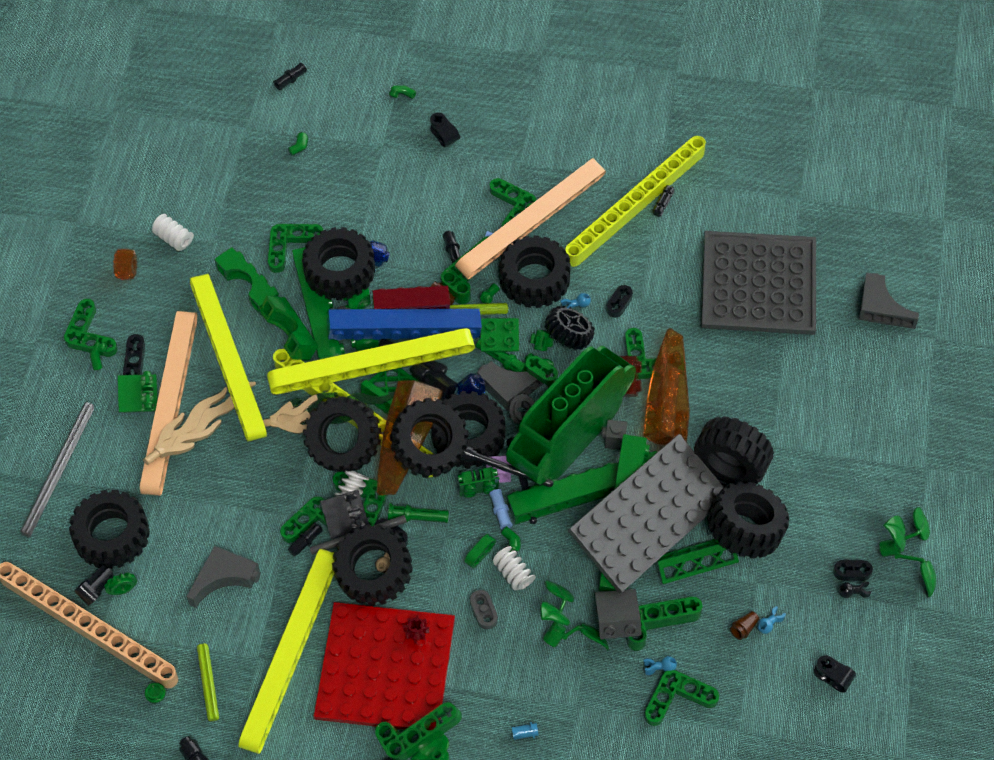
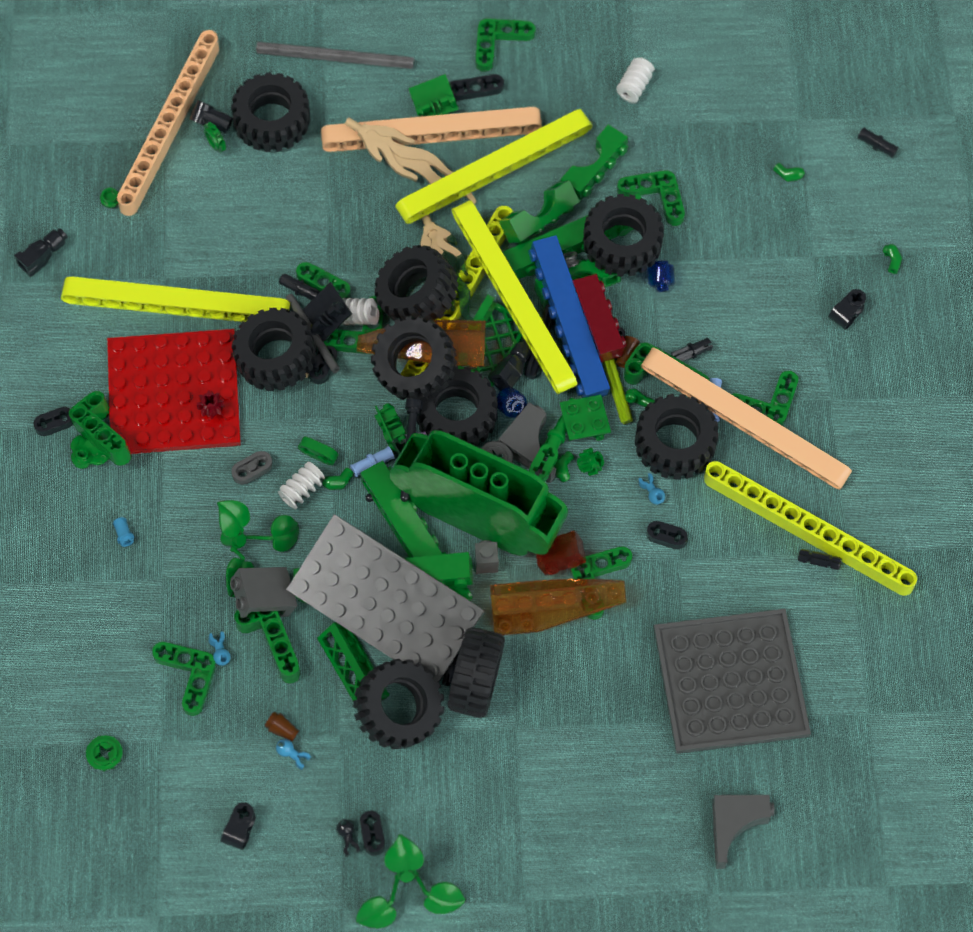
camera: 75 degrees right, 5 degrees up
green arm [90,342,108,370] -> none
clear orange gear [113,249,138,280] -> none
dark grey arch [186,546,261,608] -> none
lime axle [197,643,219,722] -> none
green pin [388,503,449,523] -> none
black gear [544,306,595,350] -> none

